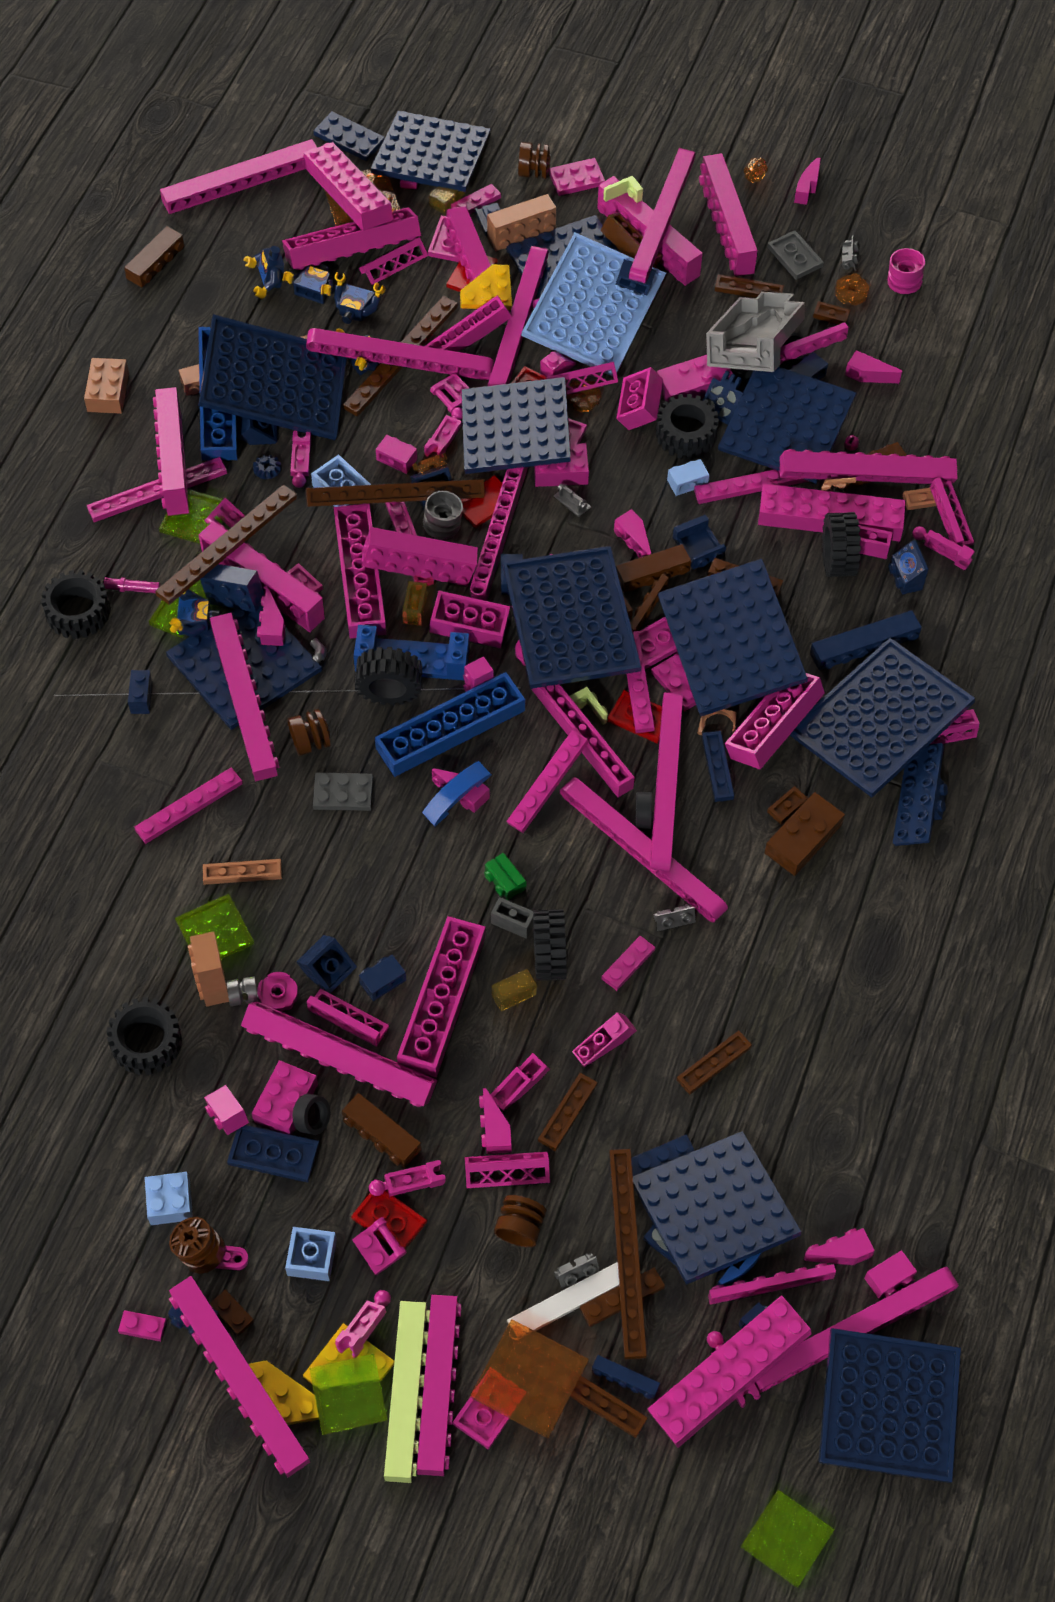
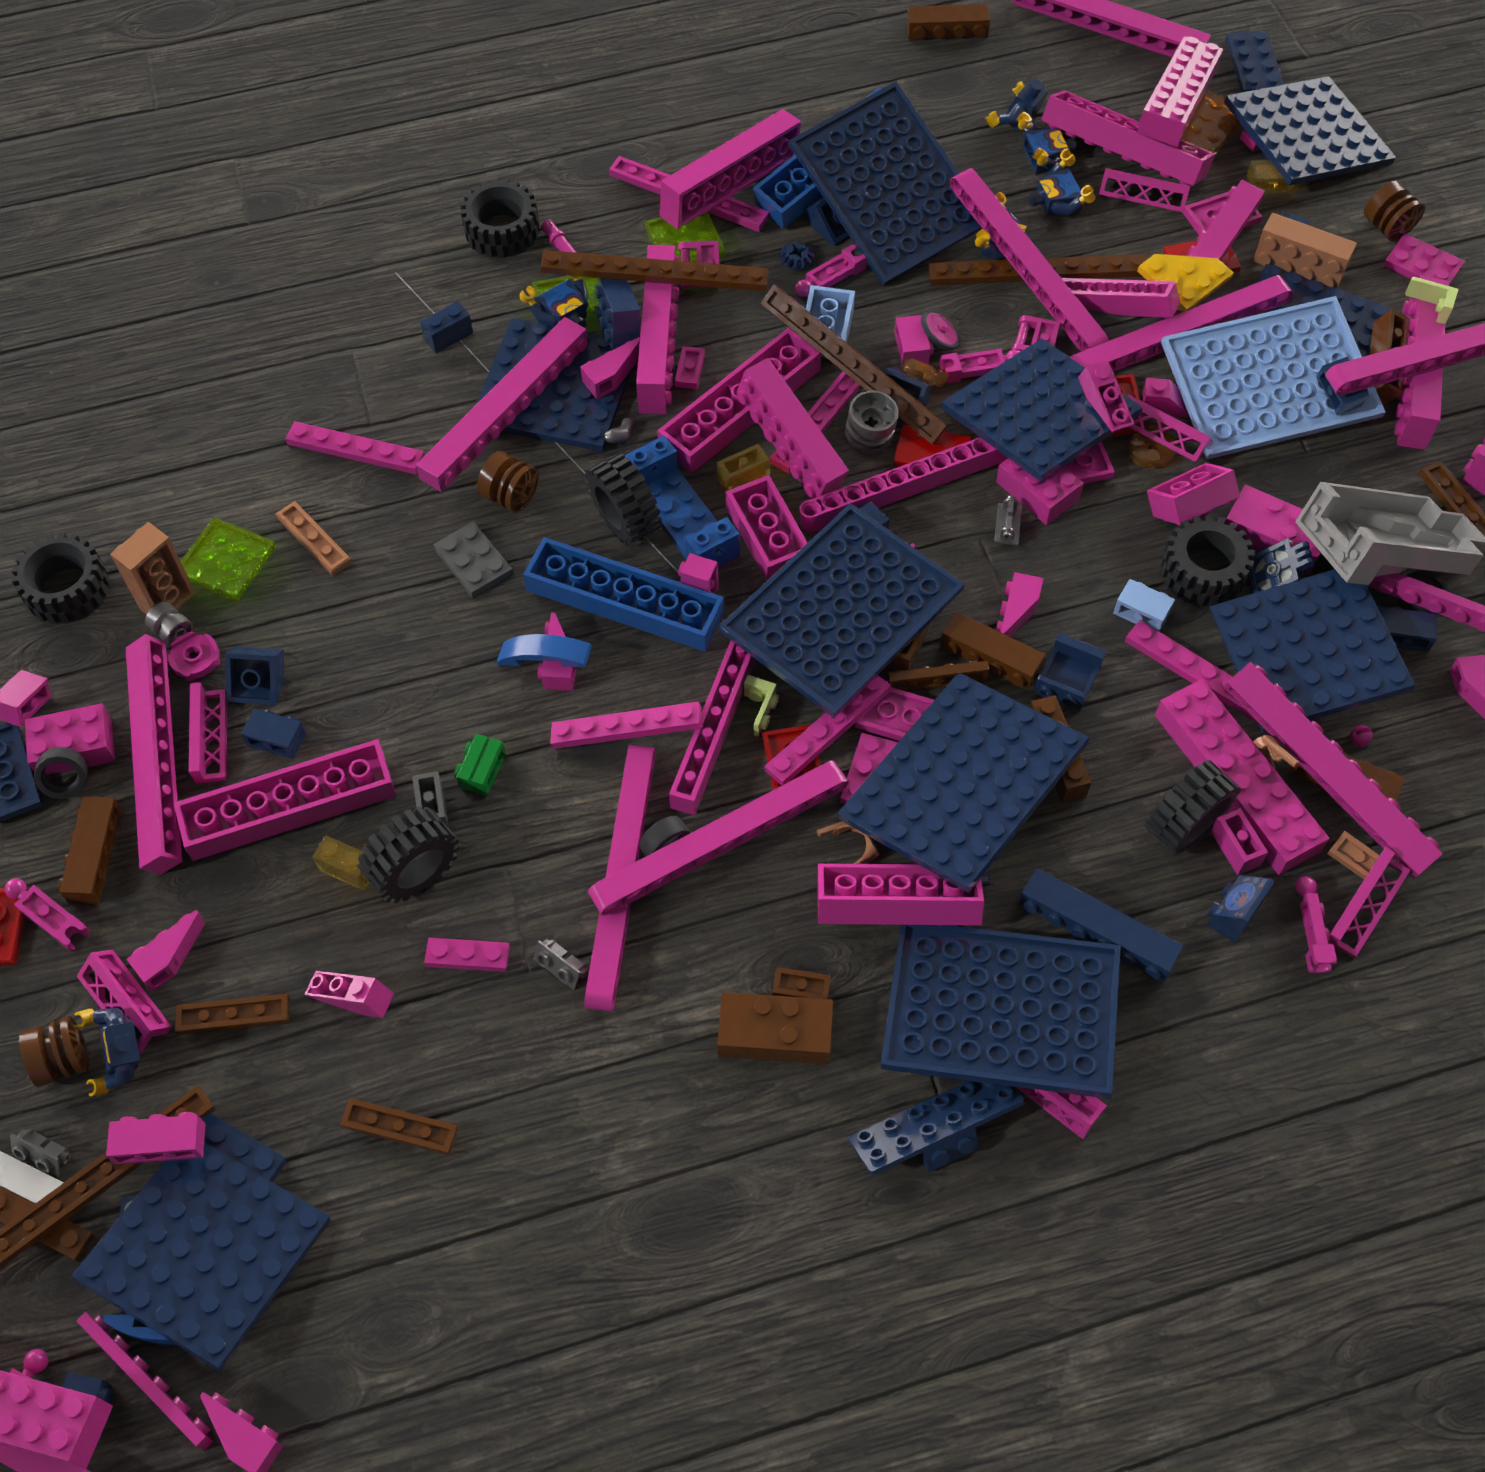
camera: 55 degrees right, 0 degrees up
nougat brick [84,358,129,414] -> none
dark pink plate [451,184,501,214] -> none
dark pink slope [490,1053,550,1111] -> none
dark blue plate [702,731,734,802] -> none
none -> dark blue torso [74,1008,140,1096]
none -> dark pink brick [106,1112,205,1165]
none -> wheel [921,310,959,350]
none -> dark pink slope [1078,360,1134,432]

